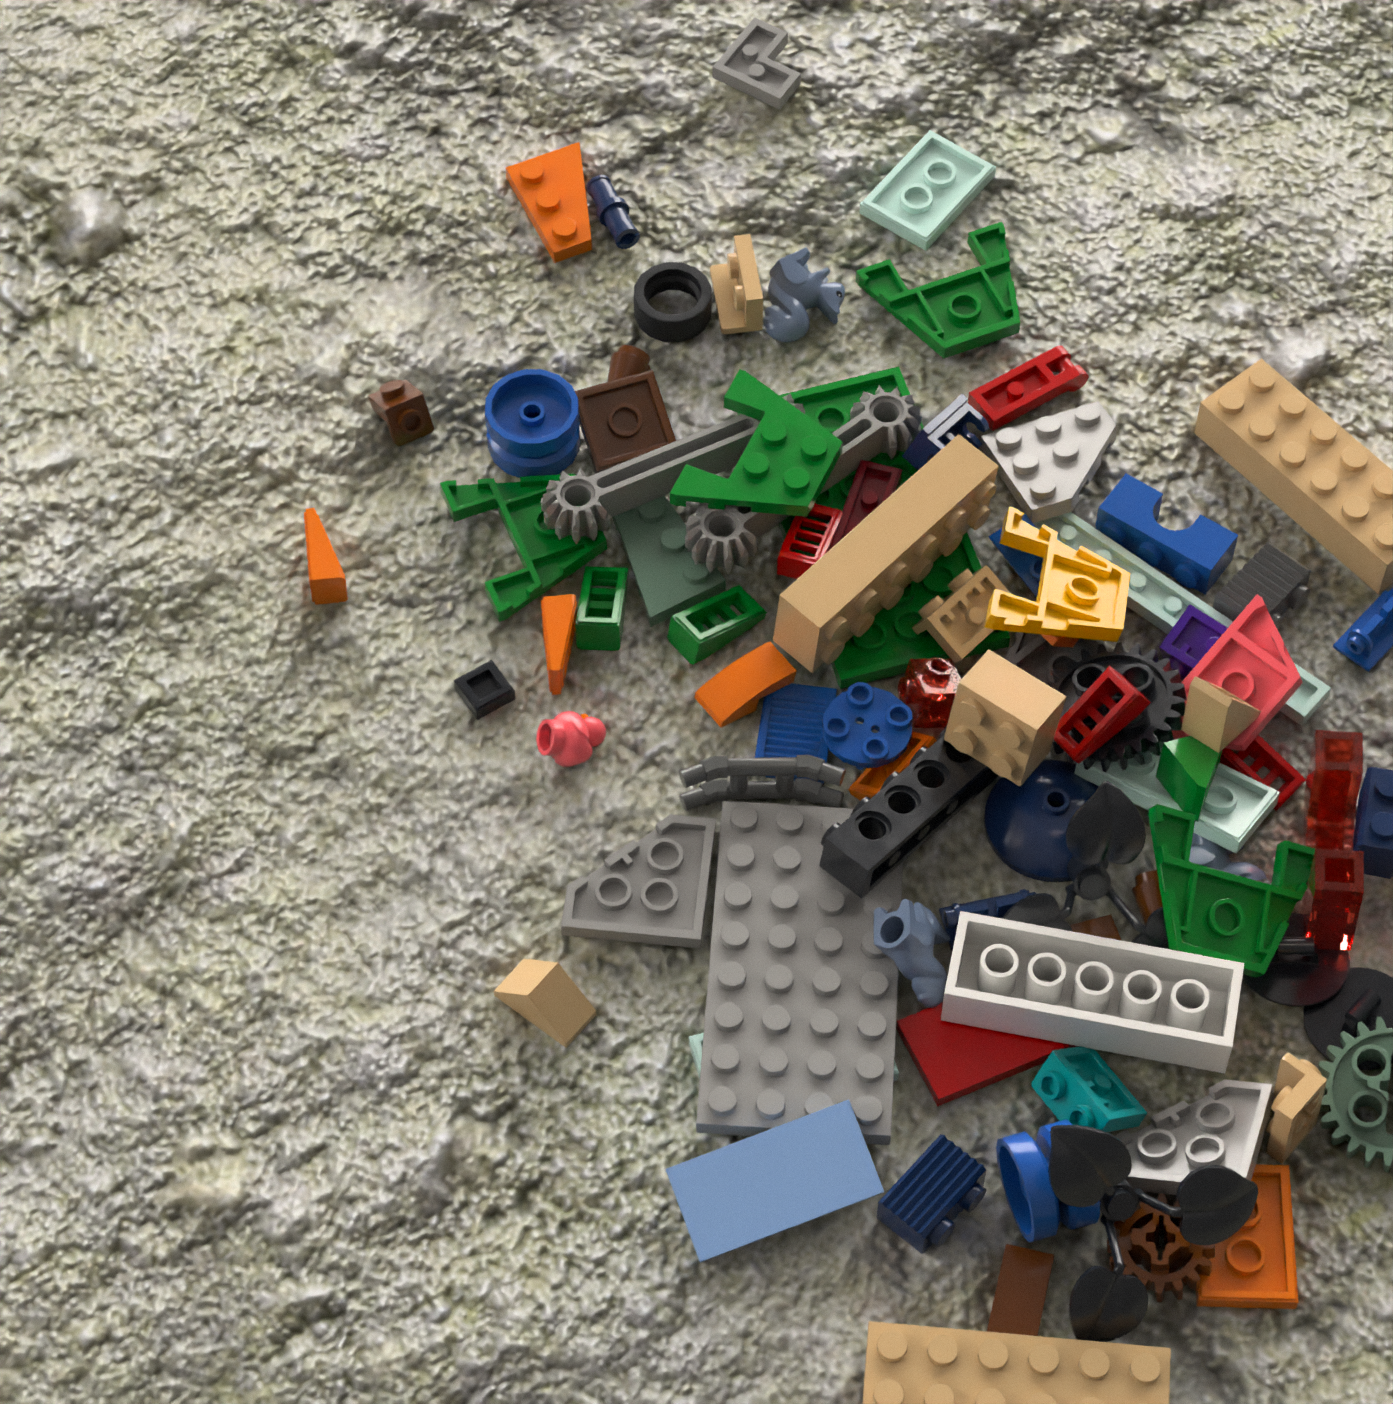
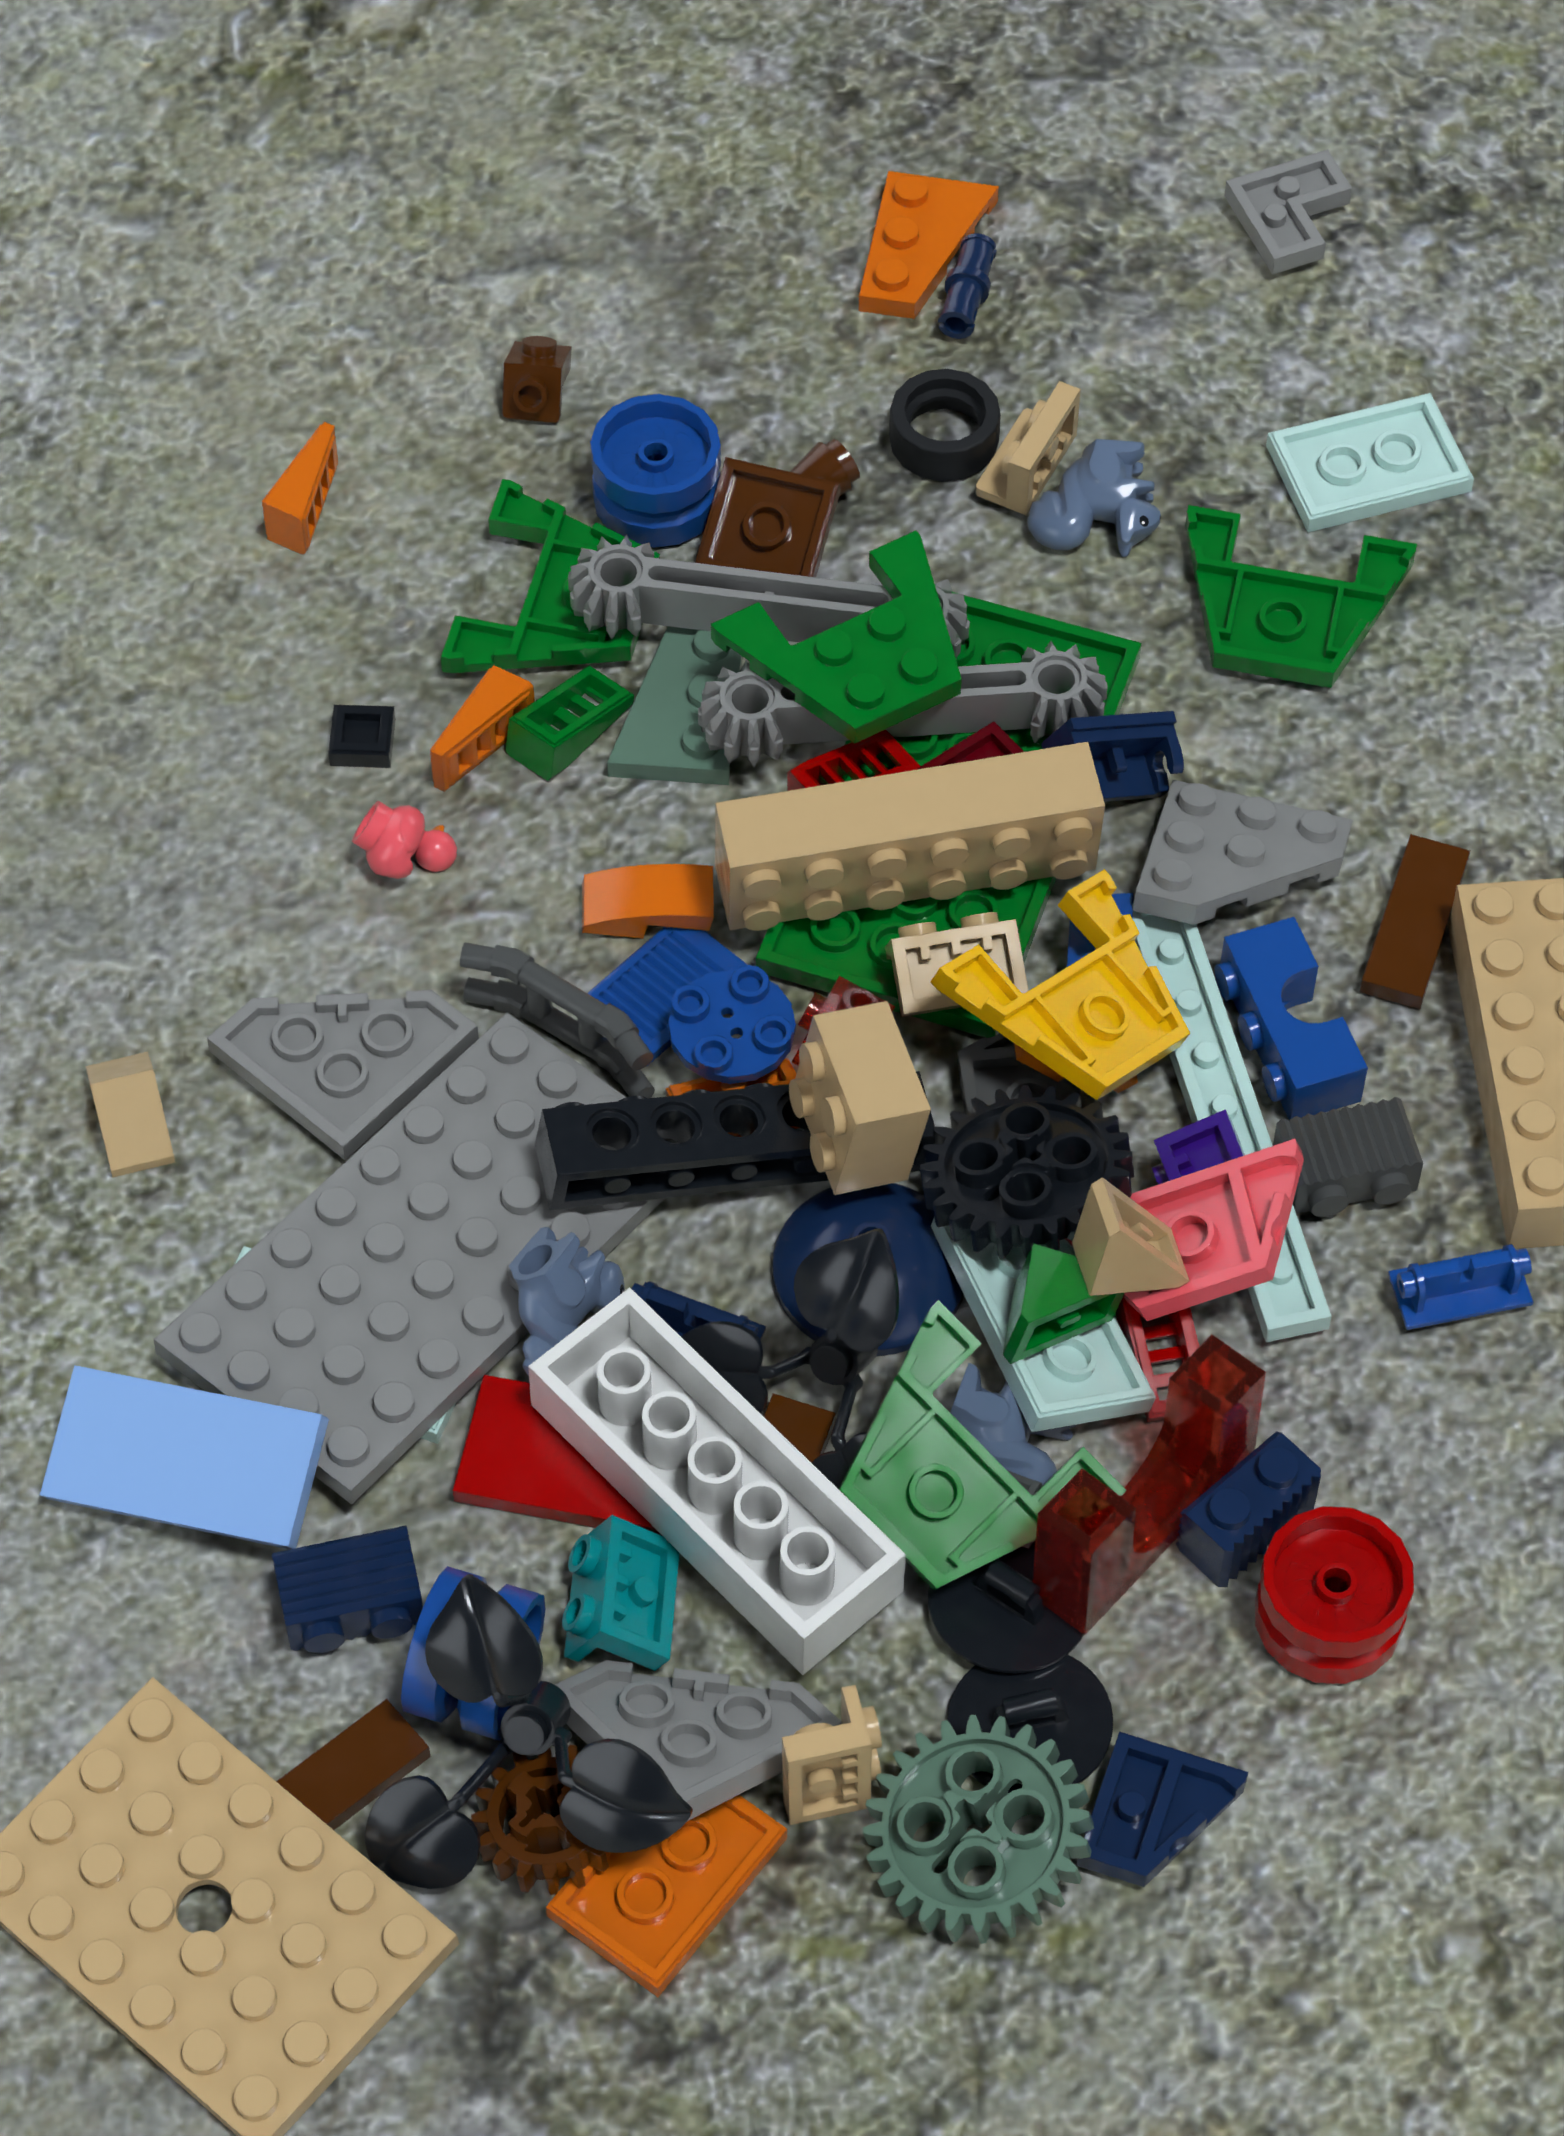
camera: 35 degrees right, 0 degrees up
green slope [667,585,767,665] -> none
red plate [968,345,1089,431] -> none
red slope [1053,666,1151,764] -> none
none -> reddish brown tile [1360,834,1470,1009]

